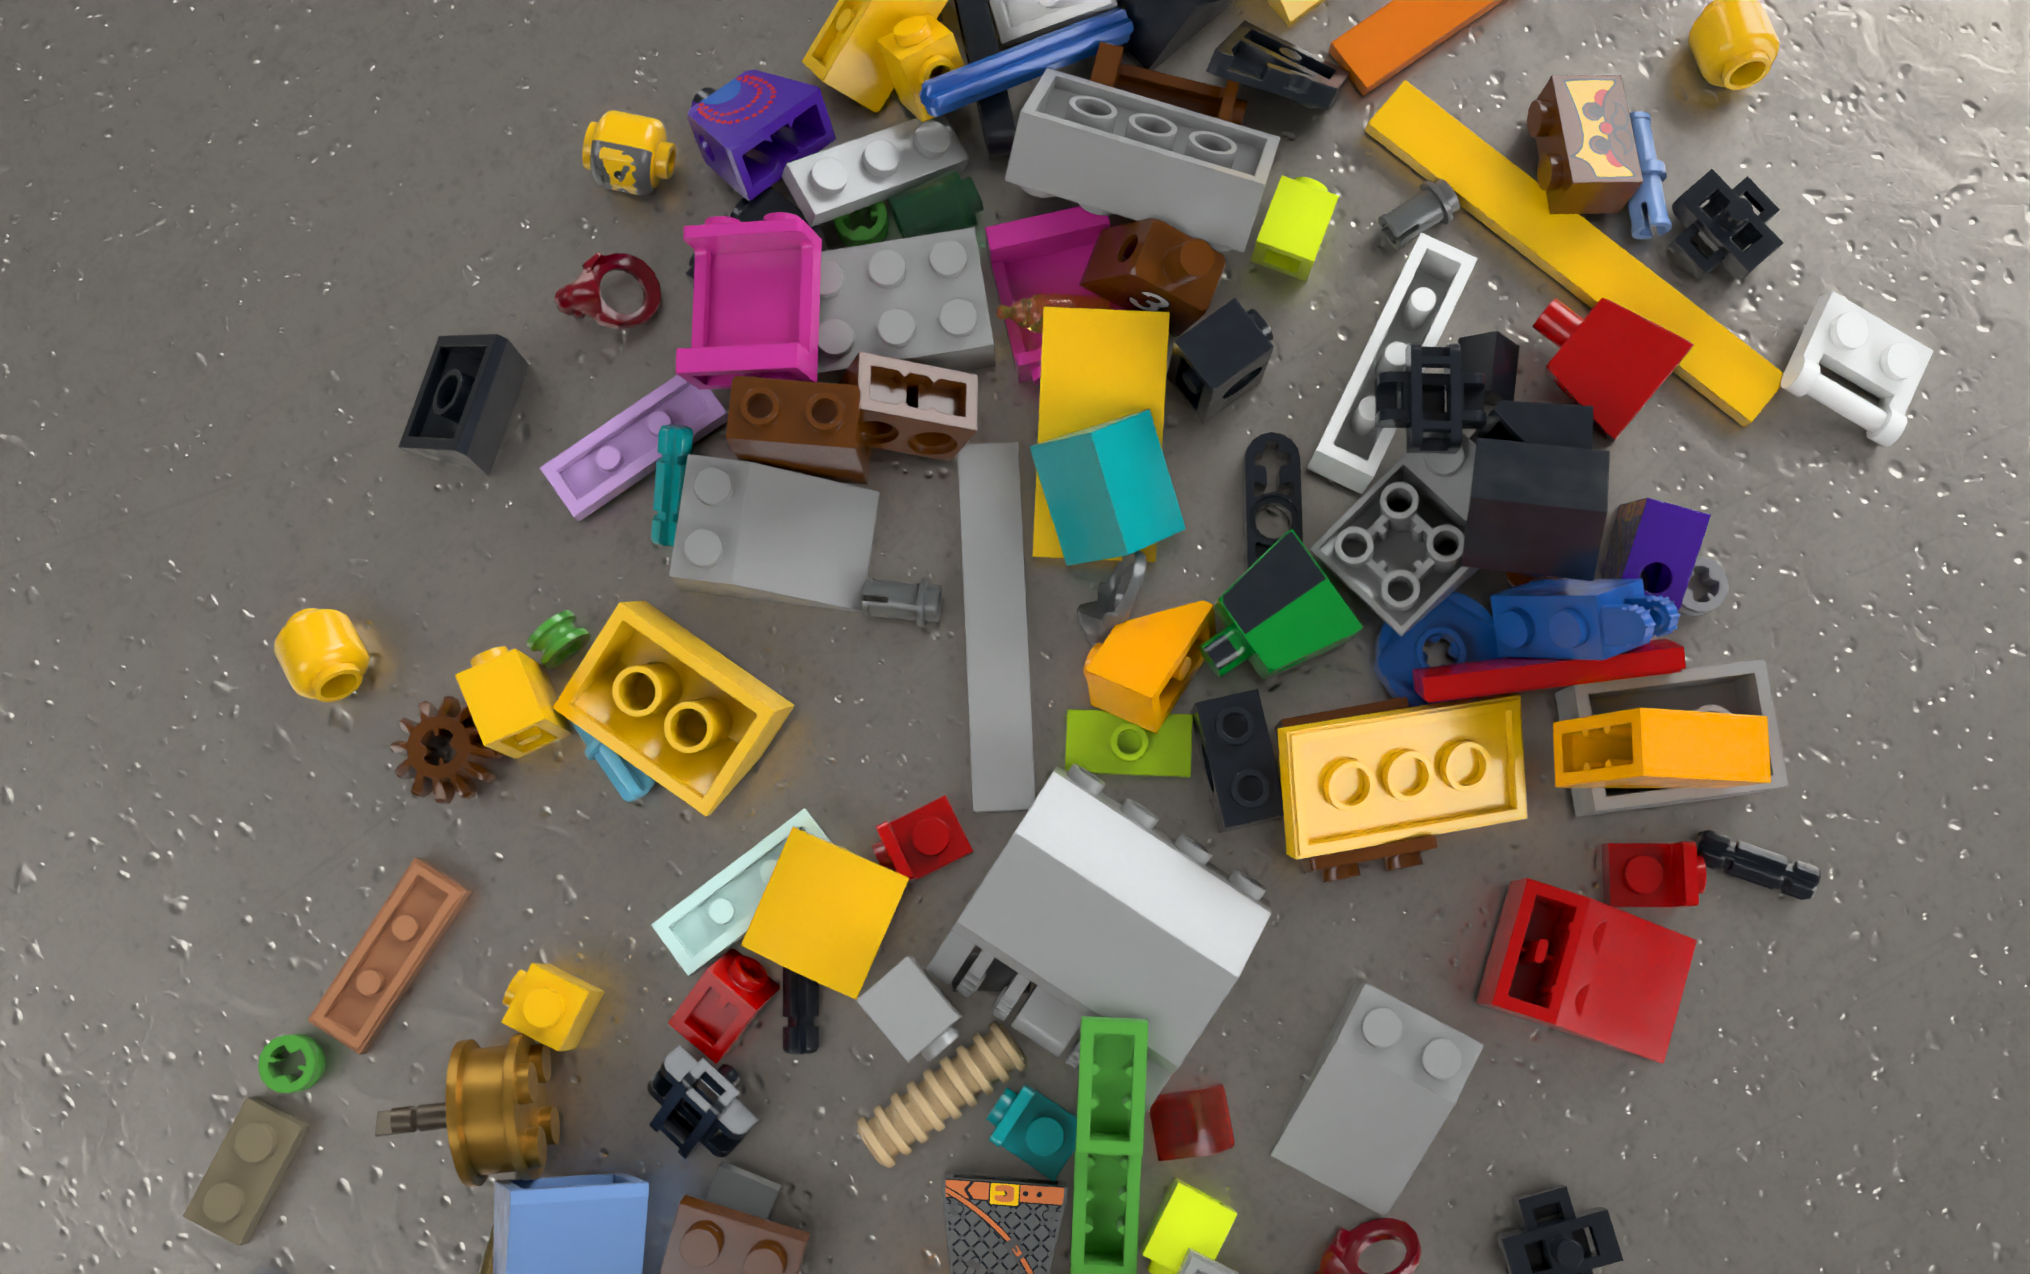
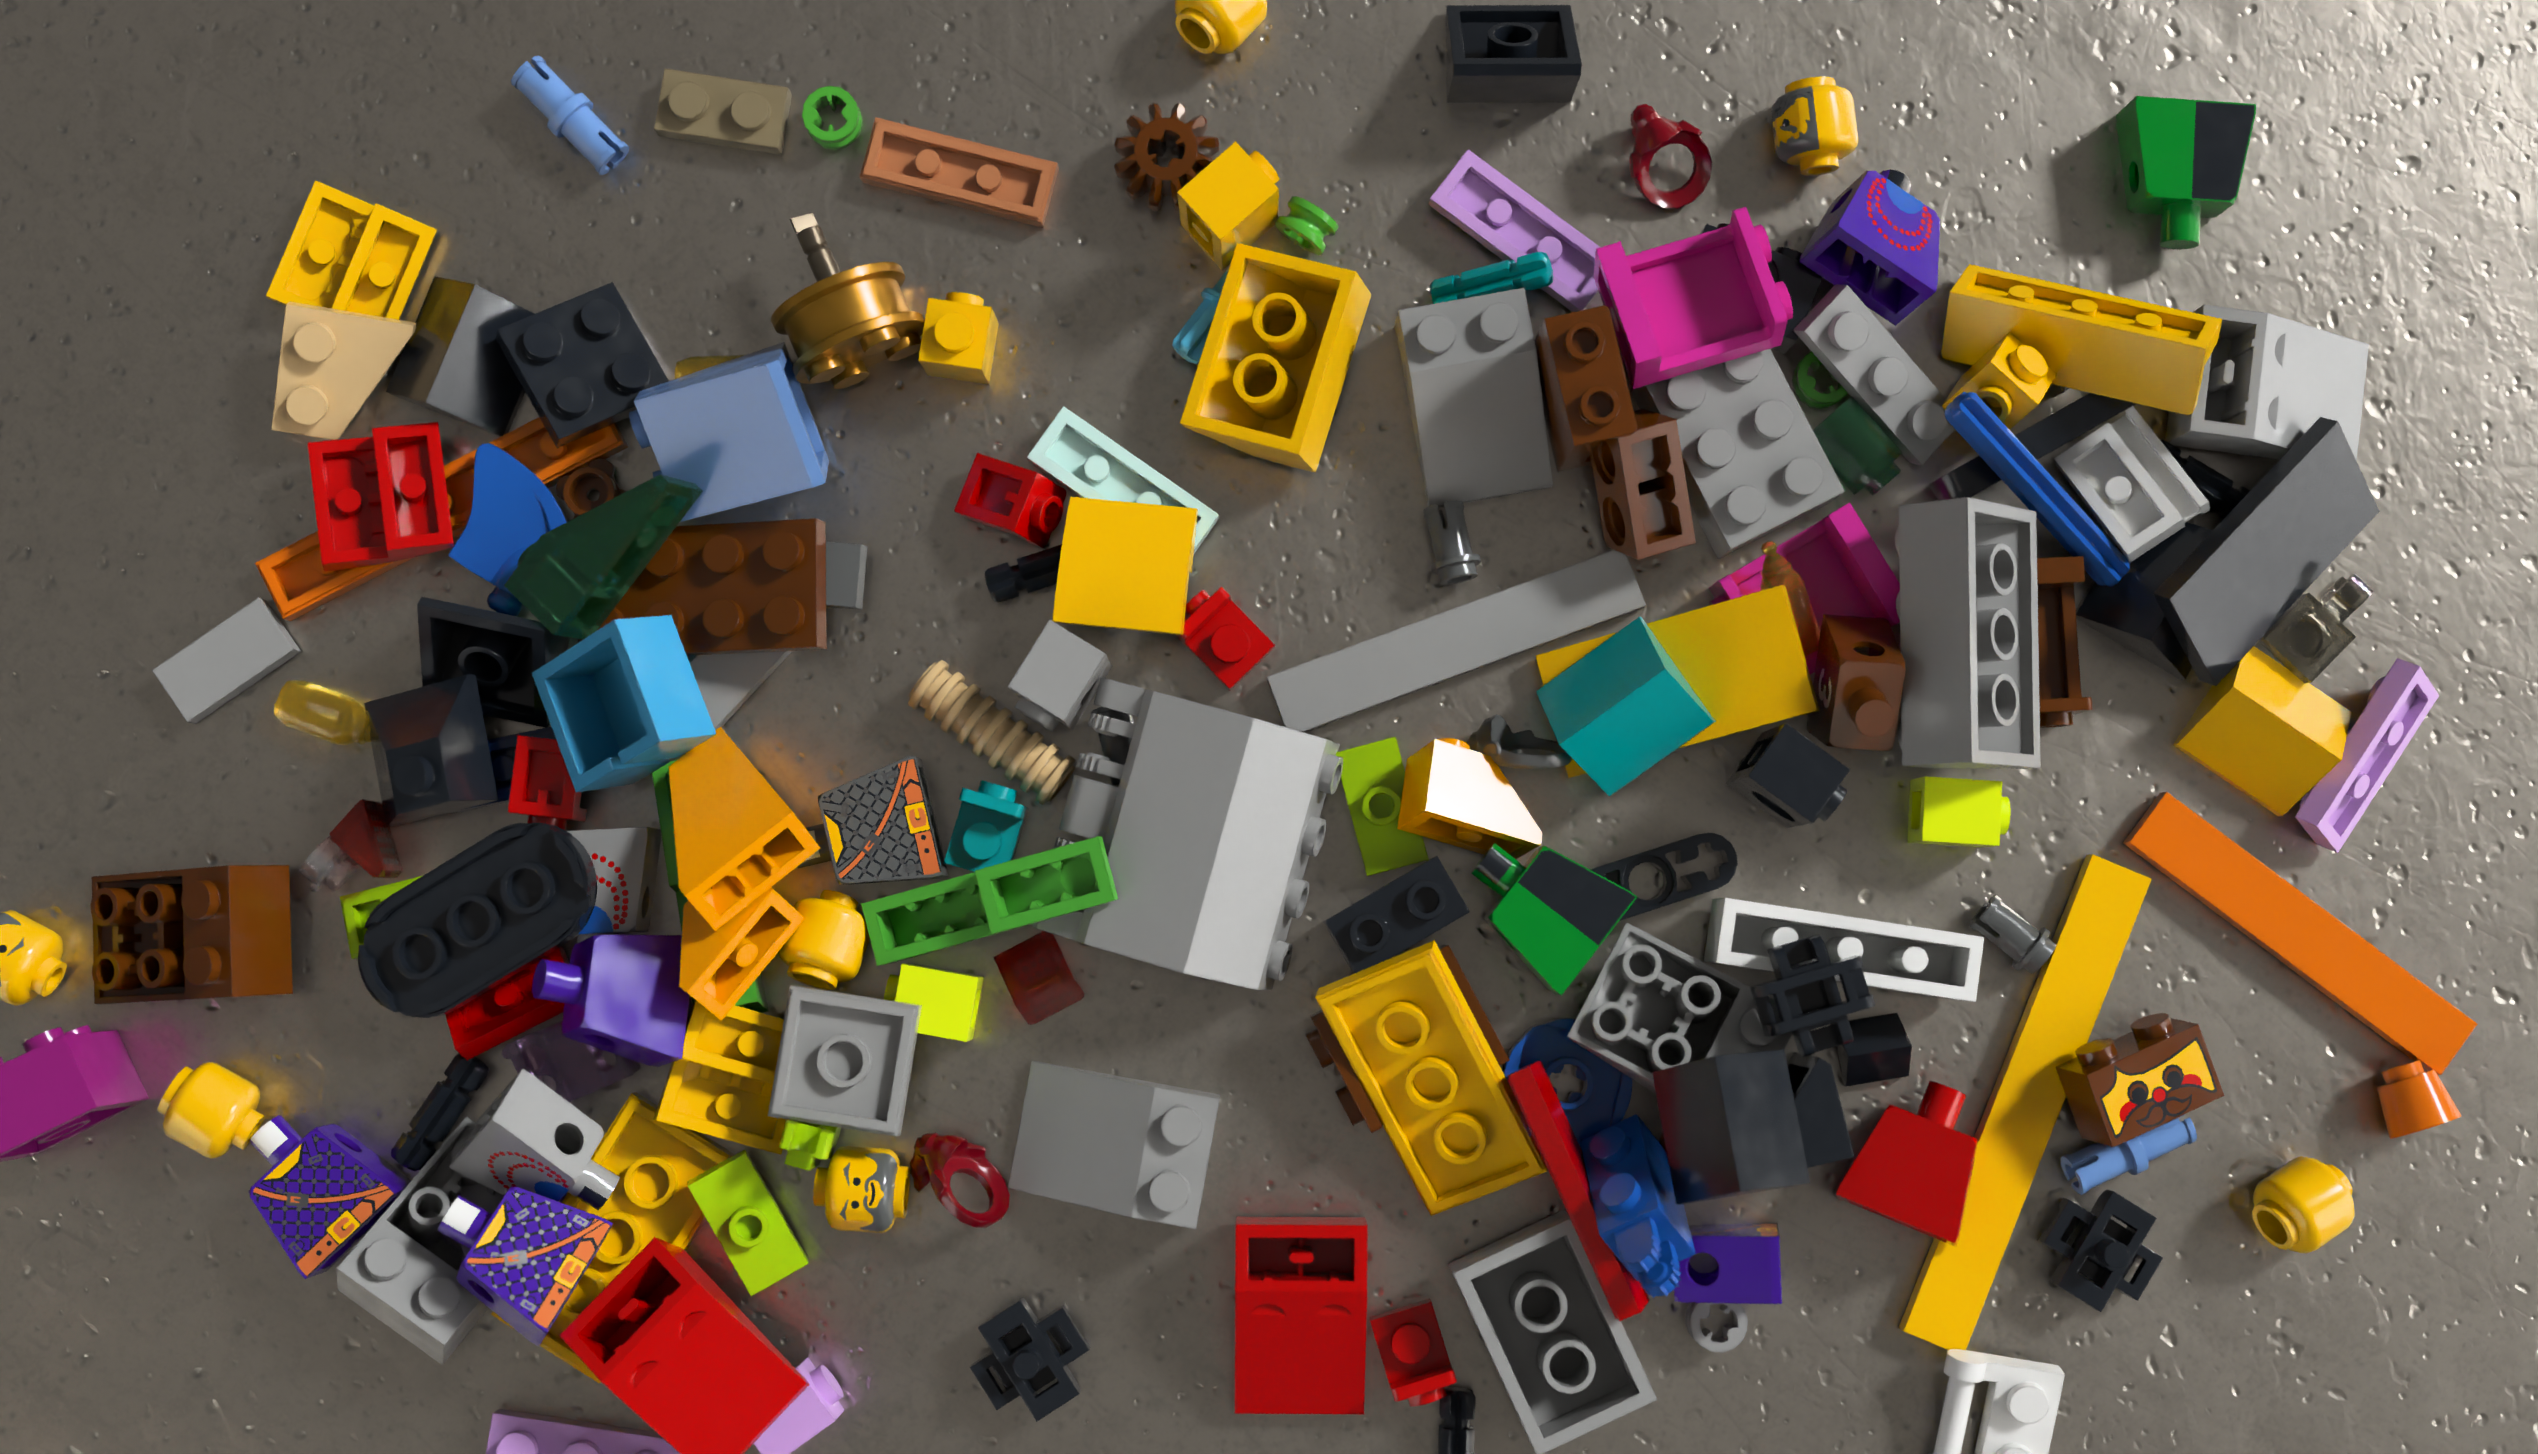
camera: 65 degrees right, 5 degrees up
black piece [647,1045,759,1159] -> none
black wing [1206,20,1350,110] -> none
light orange slope [1553,707,1771,788] -> none

